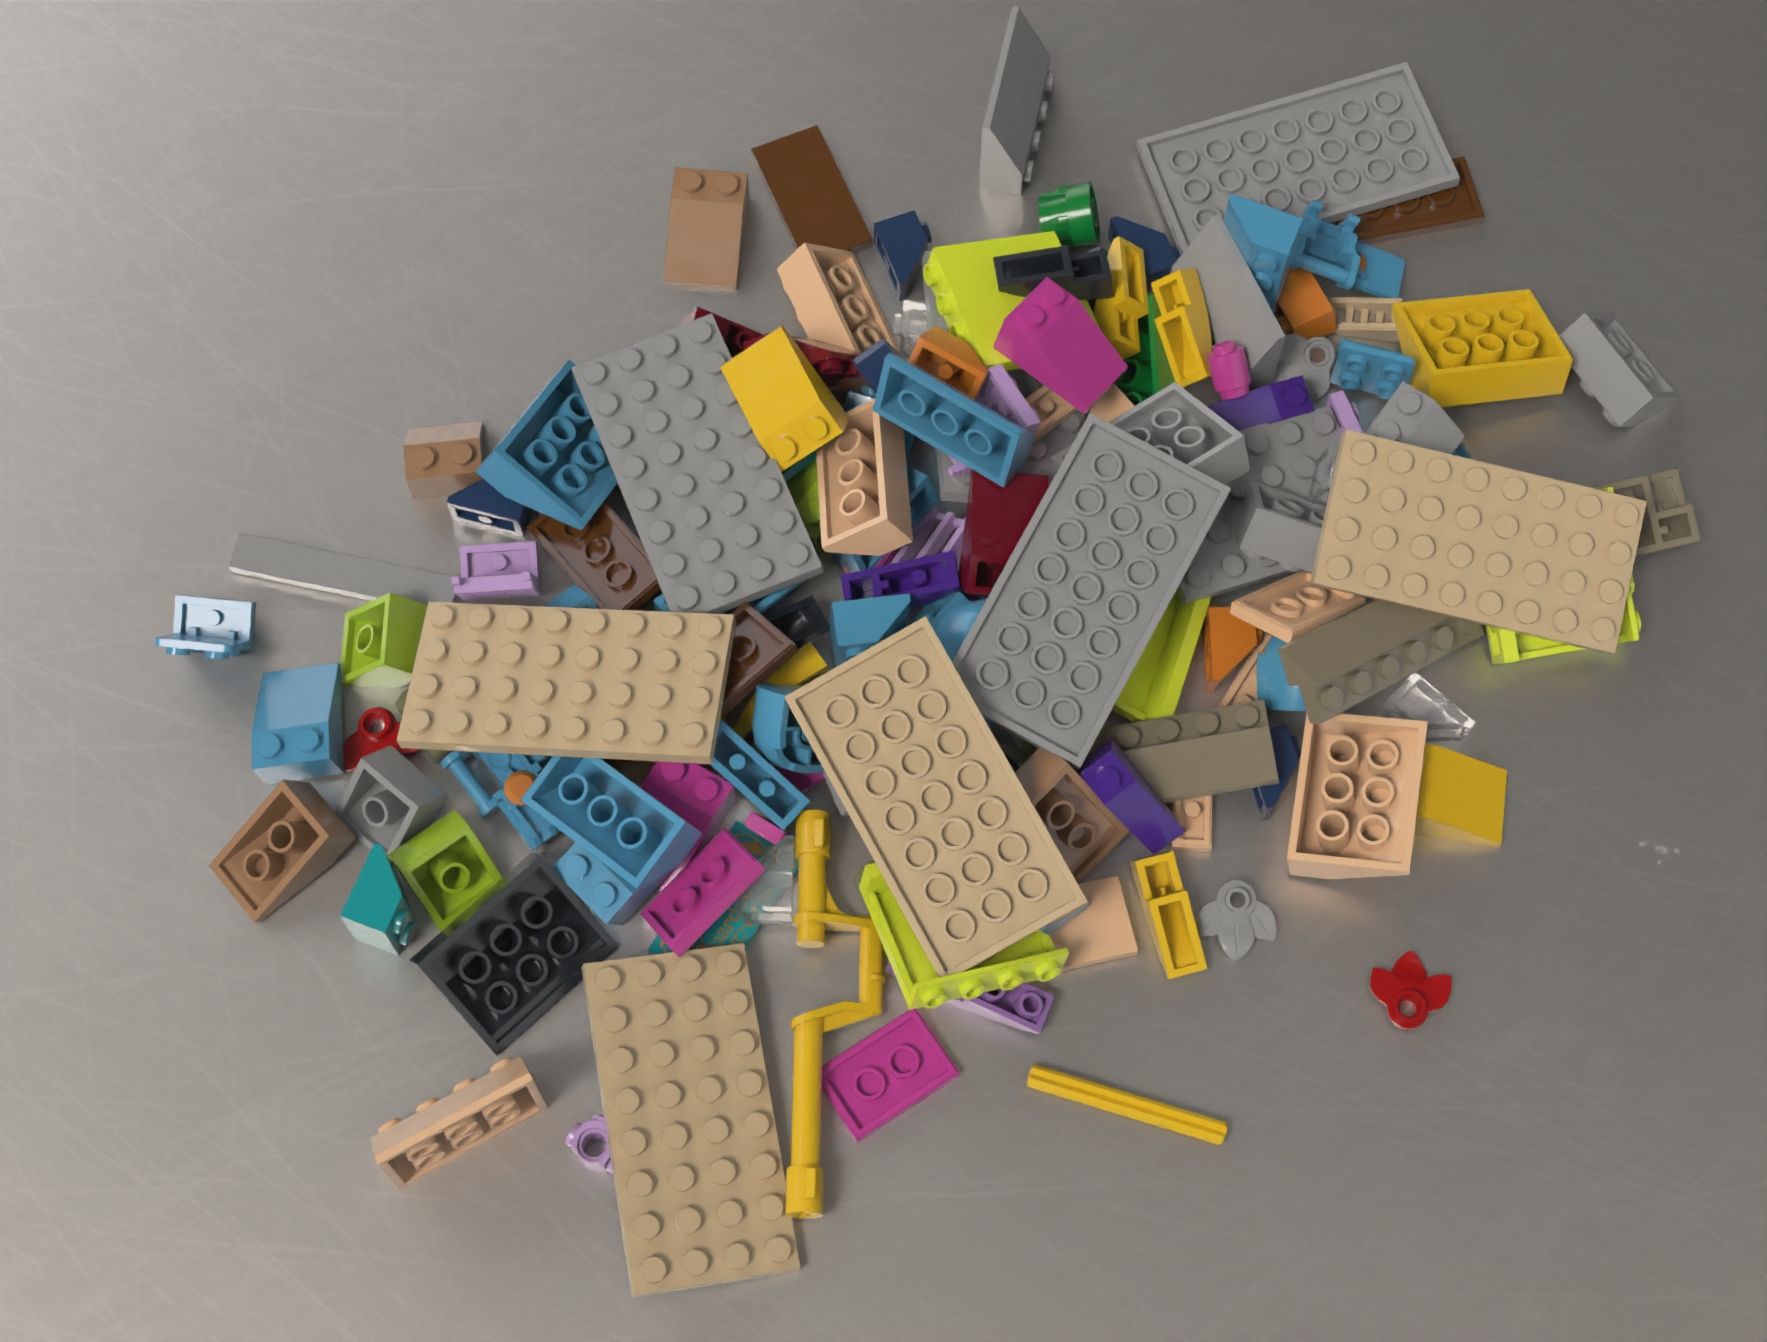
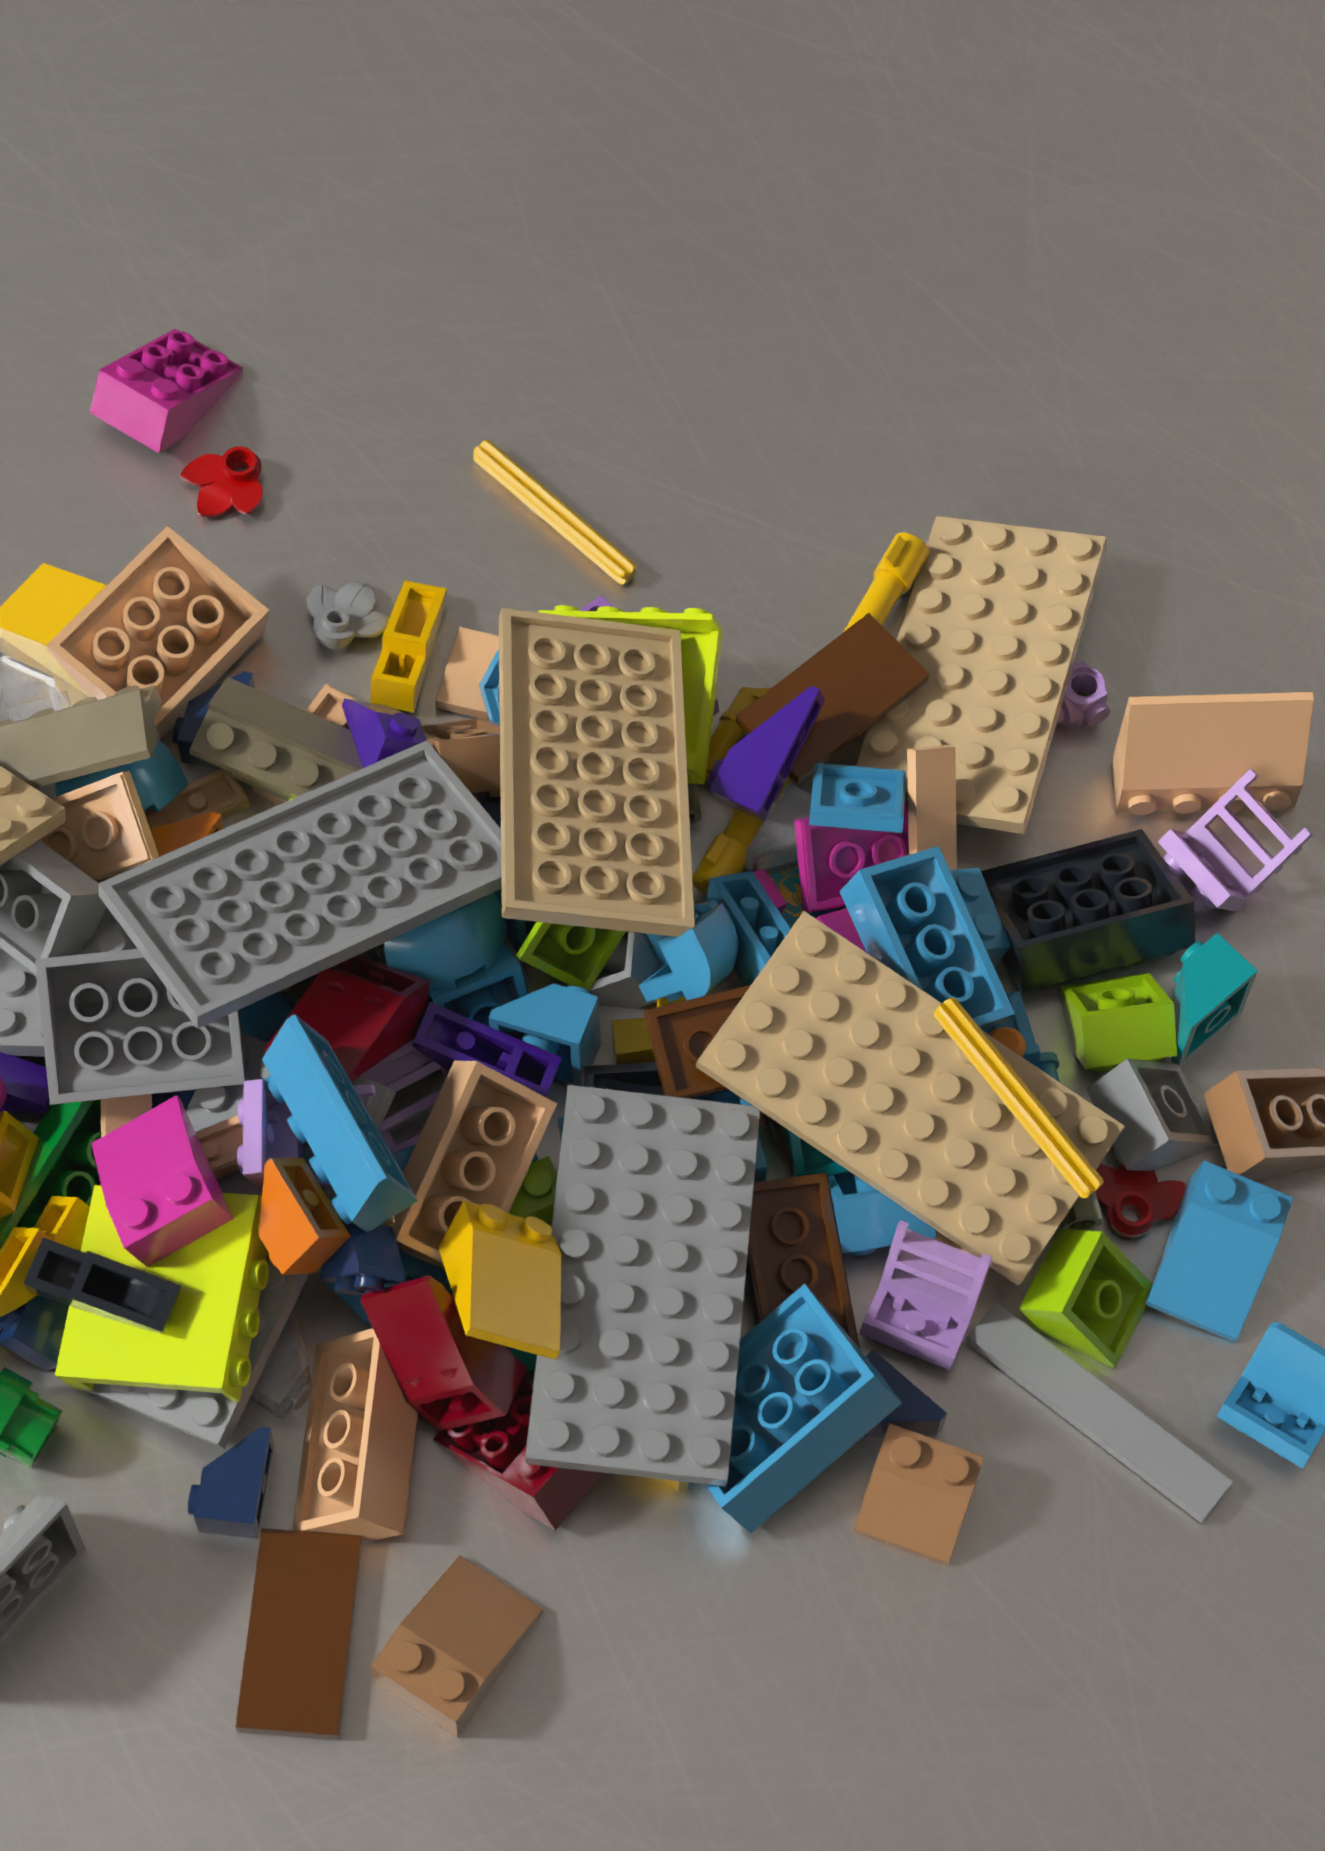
camera: 155 degrees left, 5 degrees down
dark pink tile [821,1009,960,1144] -> none
none -> dark pink slope [90,328,243,453]
none -> dark purple slope [708,686,825,822]
none -> reddish brown tile [736,613,930,785]
none -> dark azure tile [809,763,906,833]
none -> light nougat tile [907,745,957,870]
none -> yellow axle [934,997,1103,1198]
none -> lavender plate [1158,769,1313,912]

